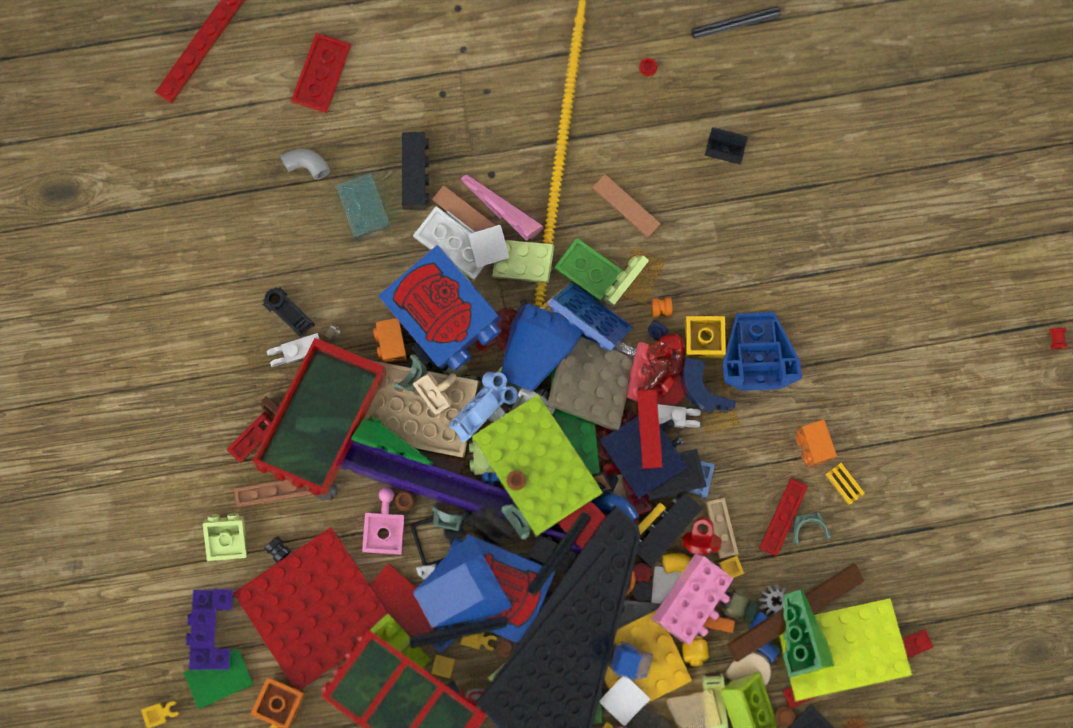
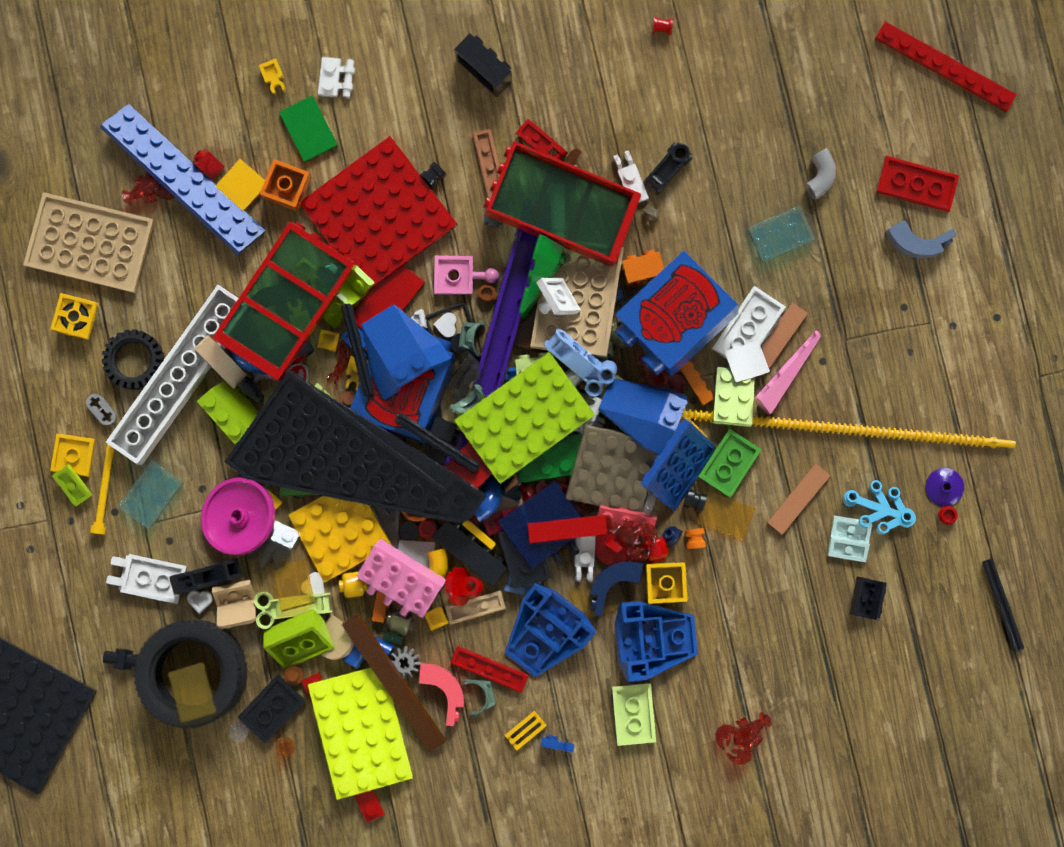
camera: 90 degrees right, 5 degrees up
dark purple bracket [186,589,233,670] -> none
yellowish green plate [203,513,247,561] -> none
sand green helmet [393,354,427,392] -> none
black brick [402,132,429,210] -> none
tan plate [413,372,457,415] -> none
dark orange plate [506,470,526,491] -> none
white sticker [599,676,650,726] -> none
yellowish green plate [602,255,649,305] -> none
blue wedge [609,642,653,680] -> none
green wedge [784,590,834,678] -> none
orange brick [795,420,837,468] -> none
none -> white tile [301,572,325,595]
none -> white plate [318,57,355,98]
none -> clear red arm [327,342,349,384]
none -> coral arch [419,663,464,726]
none -> white tile [433,312,457,338]
none -> black piece [454,33,512,98]
none -> blue wedge [505,583,596,677]
none -> white tile [536,278,581,315]
none -> blue plate [540,734,575,752]
none -> yellowish green plate [612,683,656,746]
none -> red bush [652,16,673,35]
none -> orange piece [679,360,714,406]
none -> black wheel [683,488,708,513]
none -> clear red animal [715,712,772,765]
none -> light aqua slope [827,515,872,562]
none -> medium azure plant [843,480,916,535]
none -> sand blue arch [885,220,957,259]
none -> dark purple dish [925,468,964,506]

